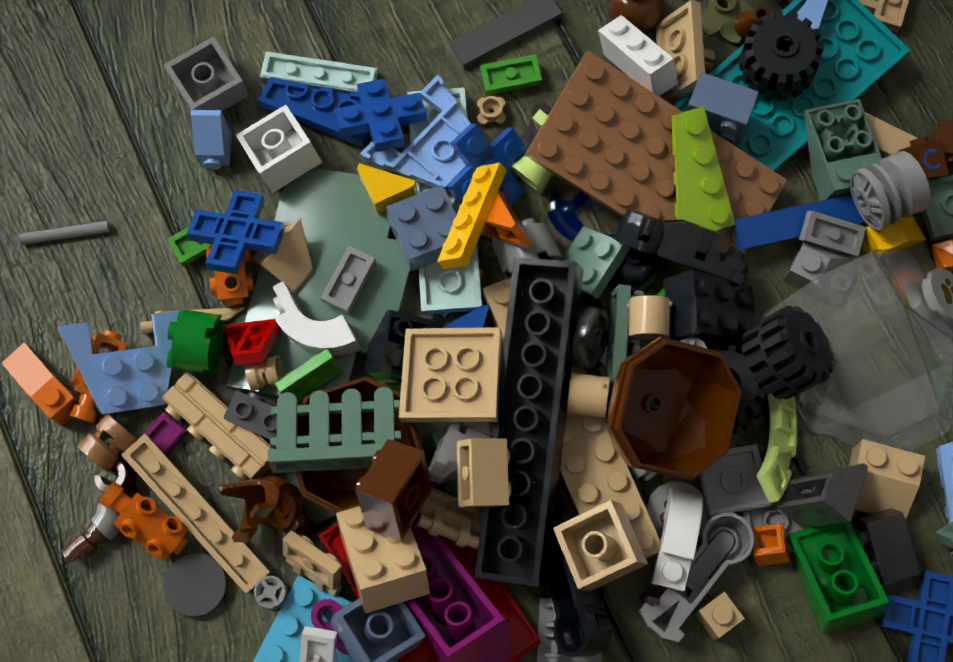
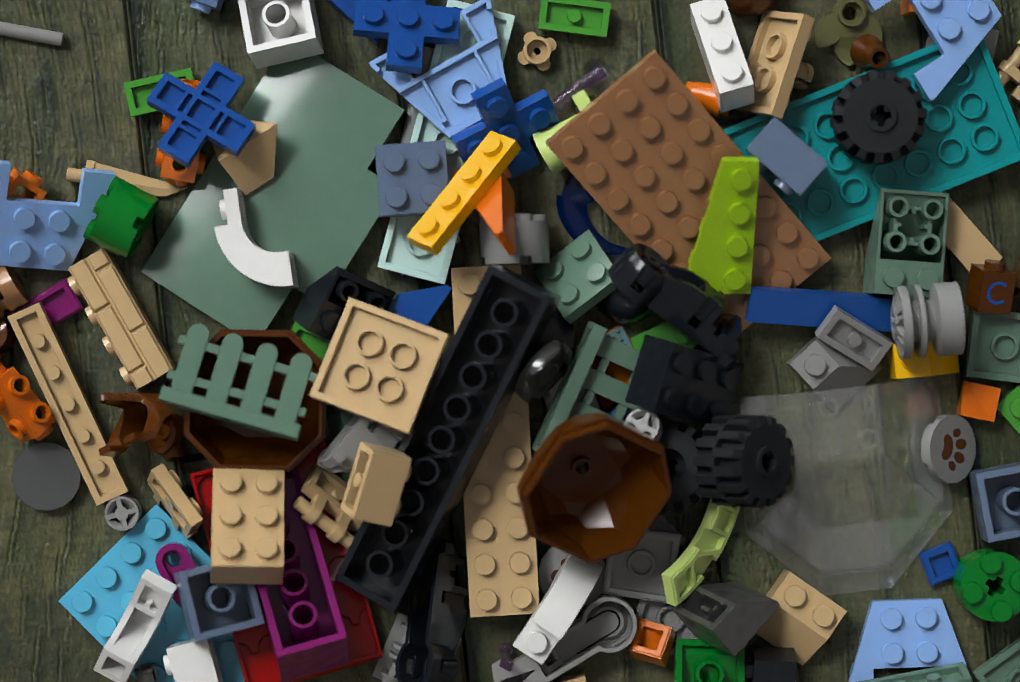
camera: 15 degrees right, 15 degrees up
red wing [224,319,282,365] -> none
dark grey bracket [224,391,277,440] -> none
tan wheel [245,355,285,391] -> none
bright green plate [275,349,343,402] -> none
light grey plate [320,246,376,314] -> none
reddish brown brick [355,439,432,542] -> none
yellow slope [357,163,418,215] -> none
tan brick [553,500,648,591] -> none
tan piece [567,373,610,418] -> none
tan piece [627,296,673,340] -> none

